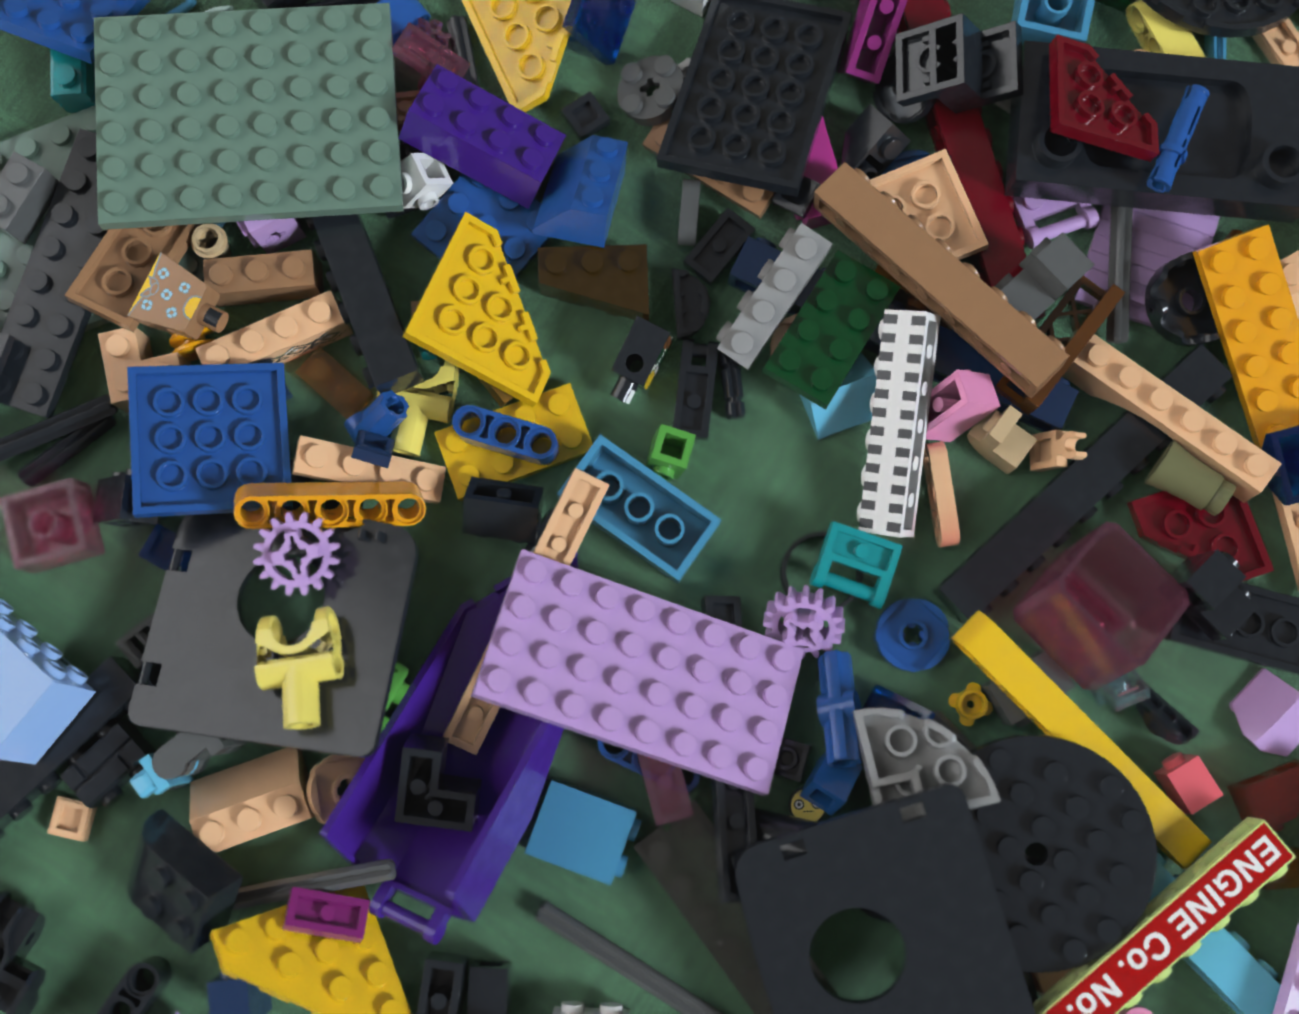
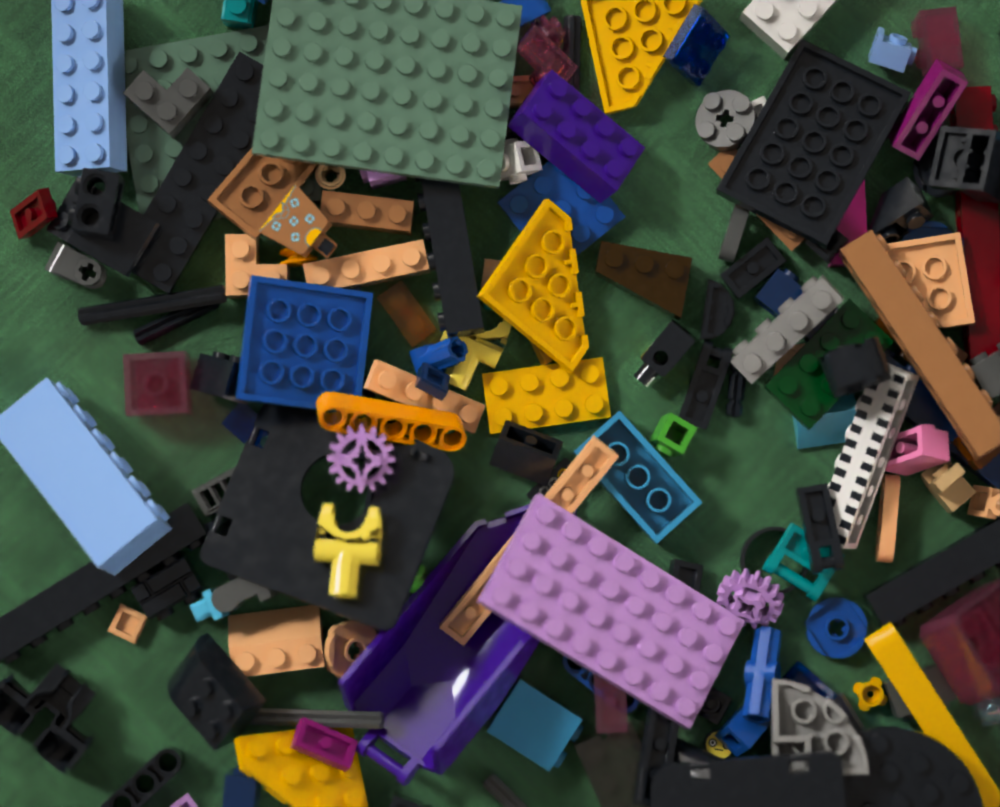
camera: 10 degrees right, 5 degrees up
black brick [394,733,482,832] -> none
blue beam [452,405,559,465] -> none
blue slope [533,135,628,248] -> none
black plate [561,91,610,142] -> none
none -> black plate [795,483,844,574]
none -> black brick [819,336,892,398]

